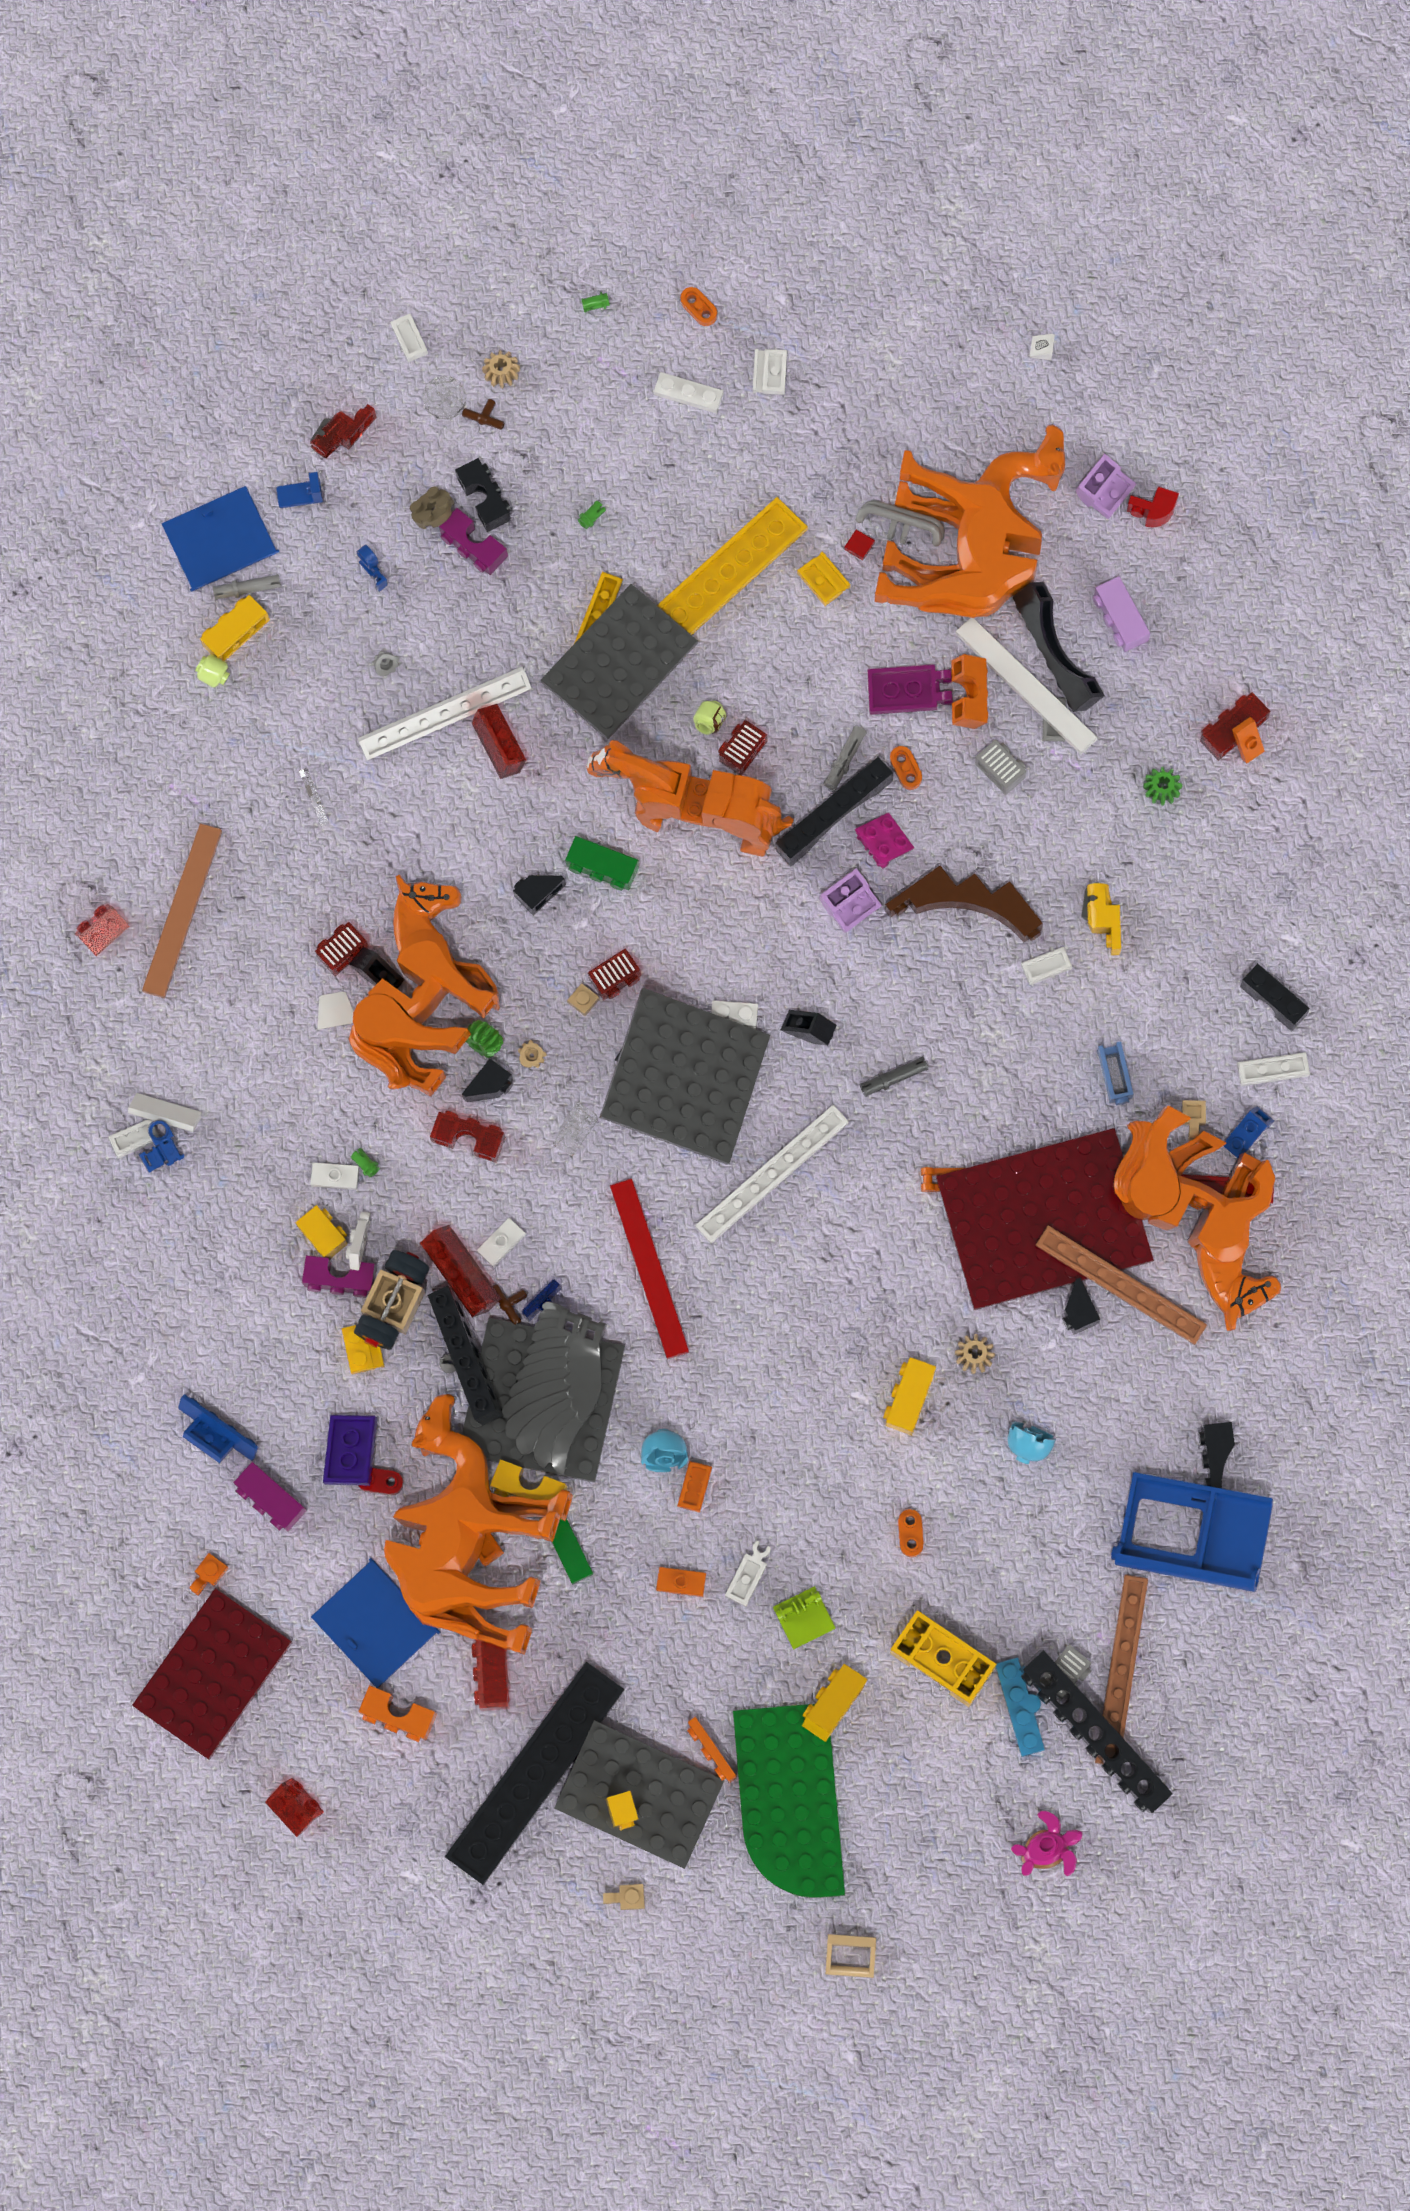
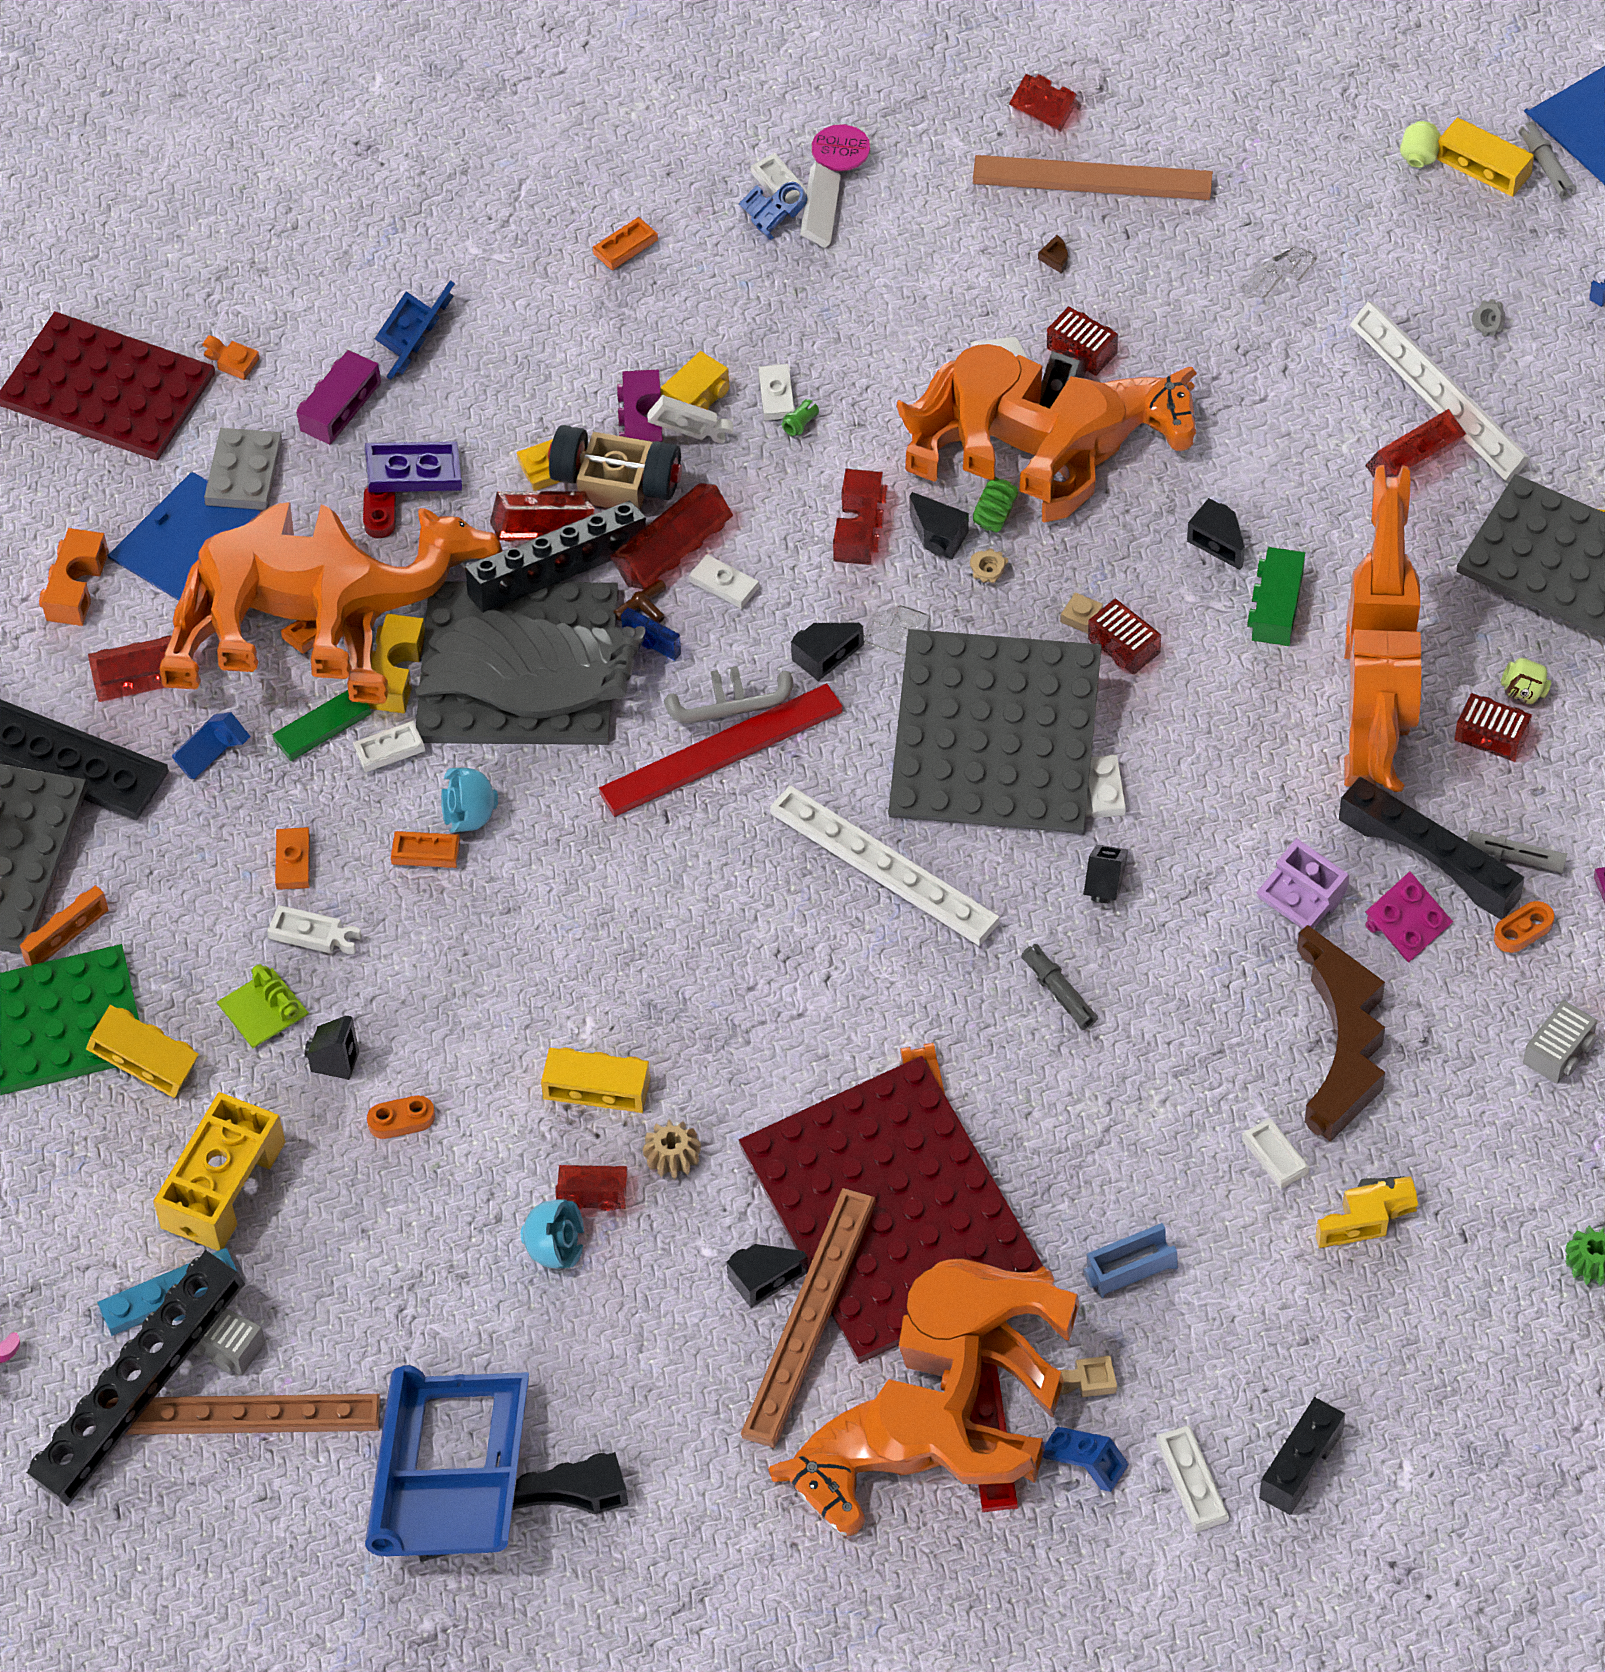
camera: 75 degrees right, 20 degrees down
none -> blue bracket [172,712,251,779]
none -> light grey plate [204,427,282,510]
none -> black slope [305,1015,359,1080]
none -> white plate [353,721,425,773]
none -> clear red brick [490,491,595,542]
none -> clear red bracket [555,1165,628,1211]
none -> orange plate [592,217,658,271]
none -> light grey piece [664,666,793,724]
none -> black slope [791,622,864,682]
none -> dark pink piece [812,124,870,171]
none -> reddish brown tile [1038,235,1068,274]

